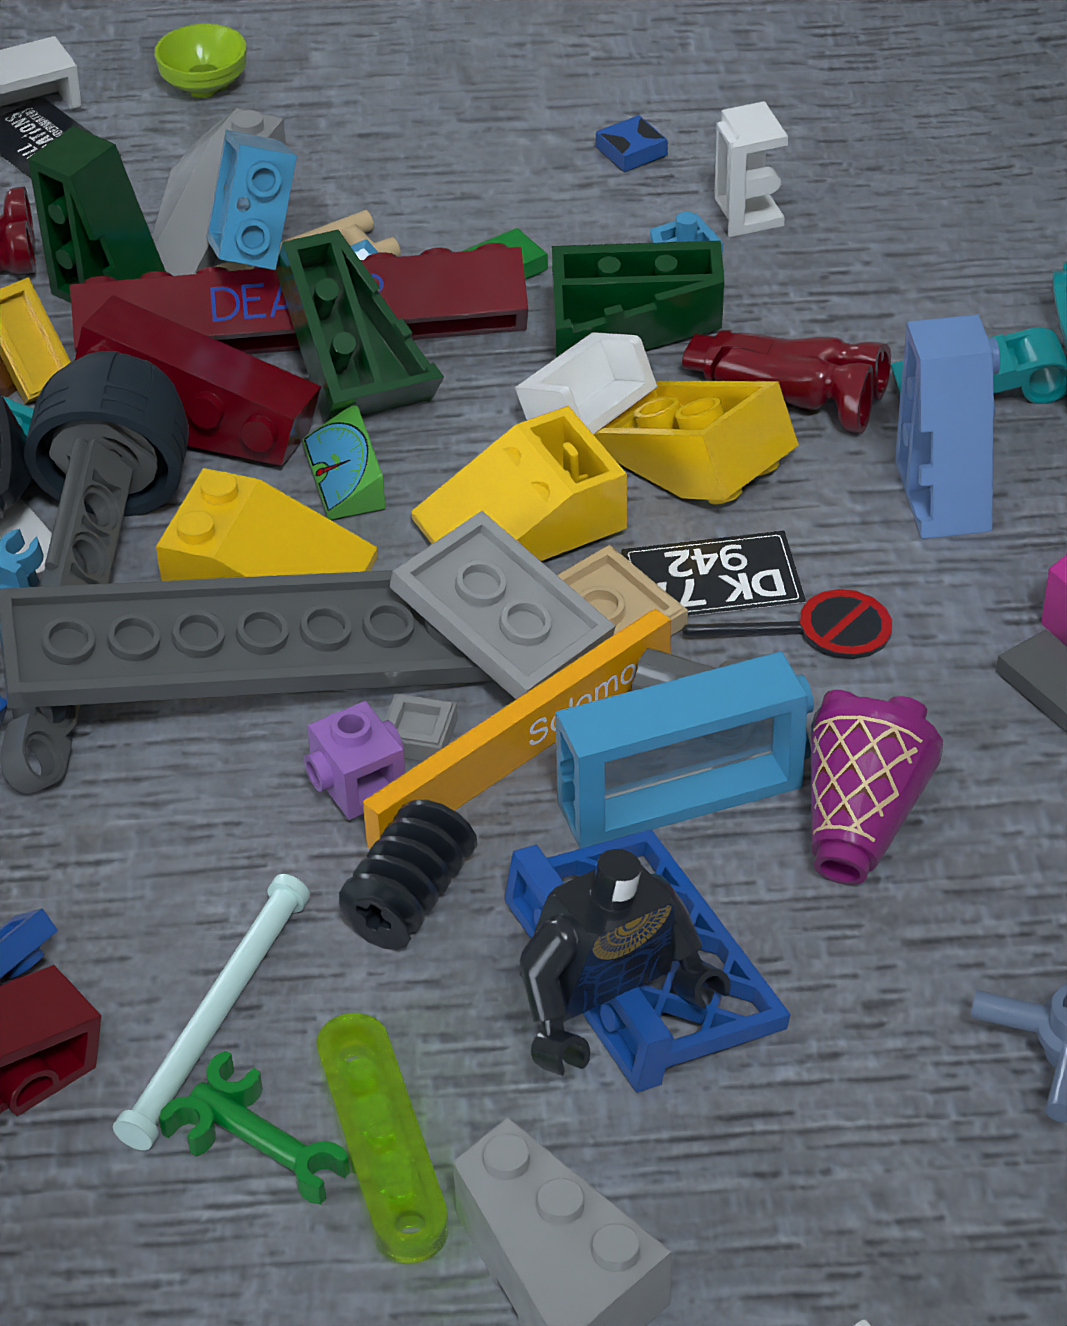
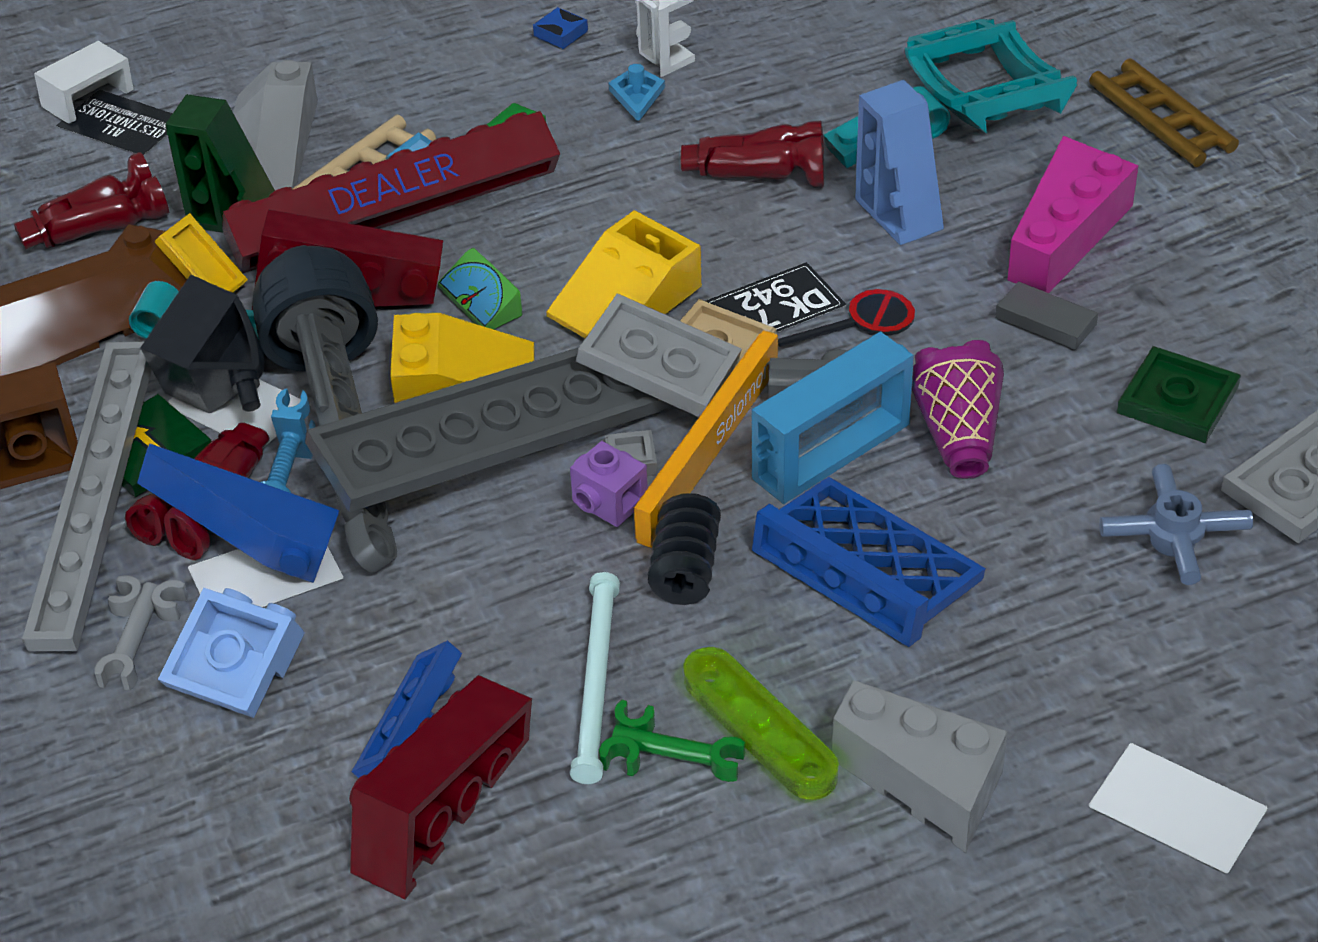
camera: 20 degrees left, 0 degrees up
lime piece [155,23,247,98] -> none
dark azure window [206,129,297,270] -> none
dark green wedge [276,229,444,424] -> none
white panel [515,332,657,434] -> none
black torso [520,849,731,1076] -> none
dark green wedge [552,240,725,358] -> none
yellow slope [593,381,799,504] -> none

